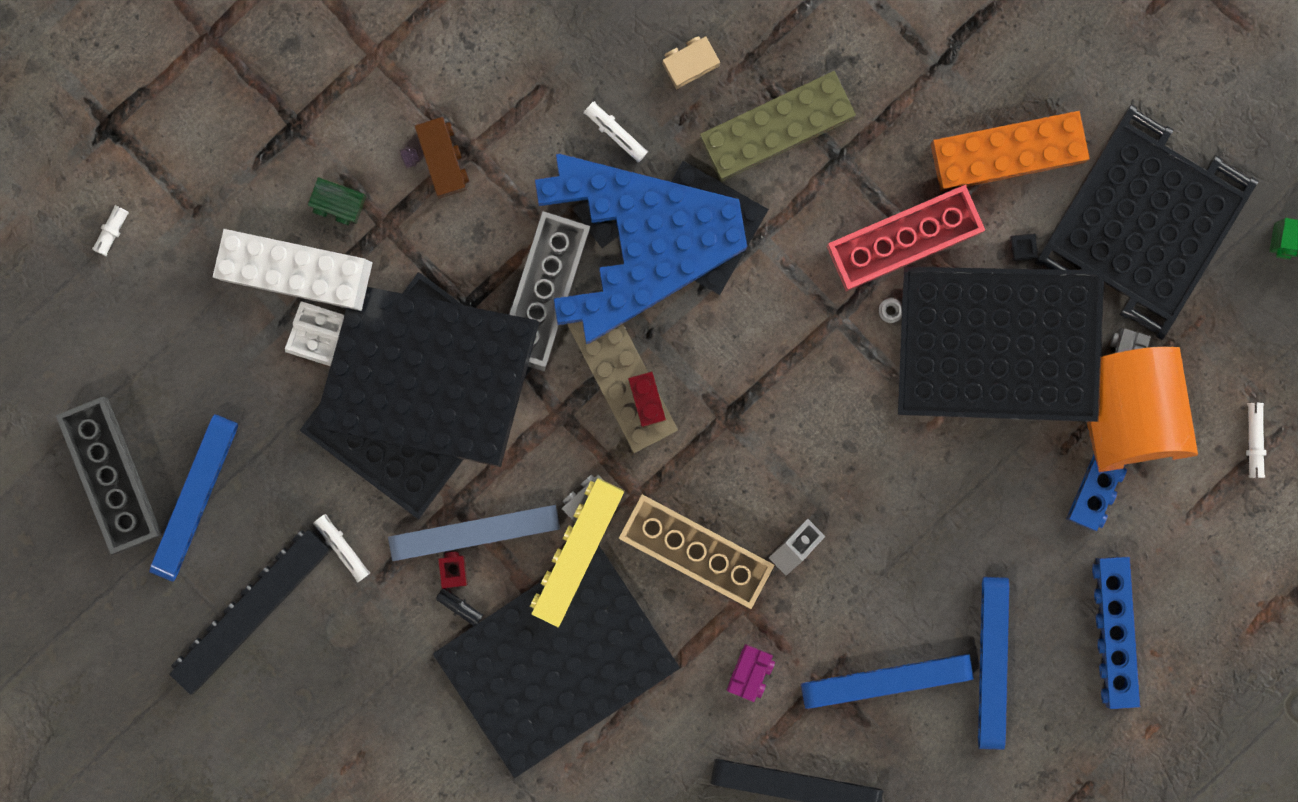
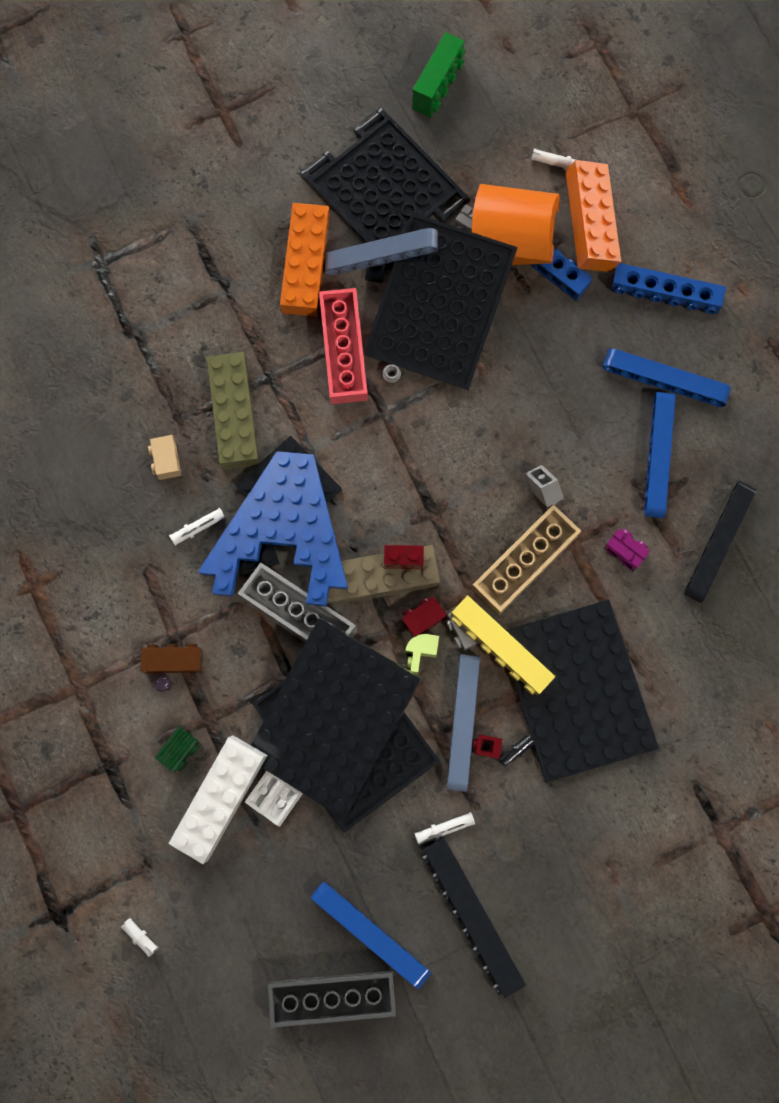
camera: 75 degrees left, 10 degrees down
none -> sand blue beam [325,228,438,275]
none -> dark red brick [401,596,447,638]
none -> yellowish green brick [405,634,439,675]
none -> orange brick [566,160,621,272]

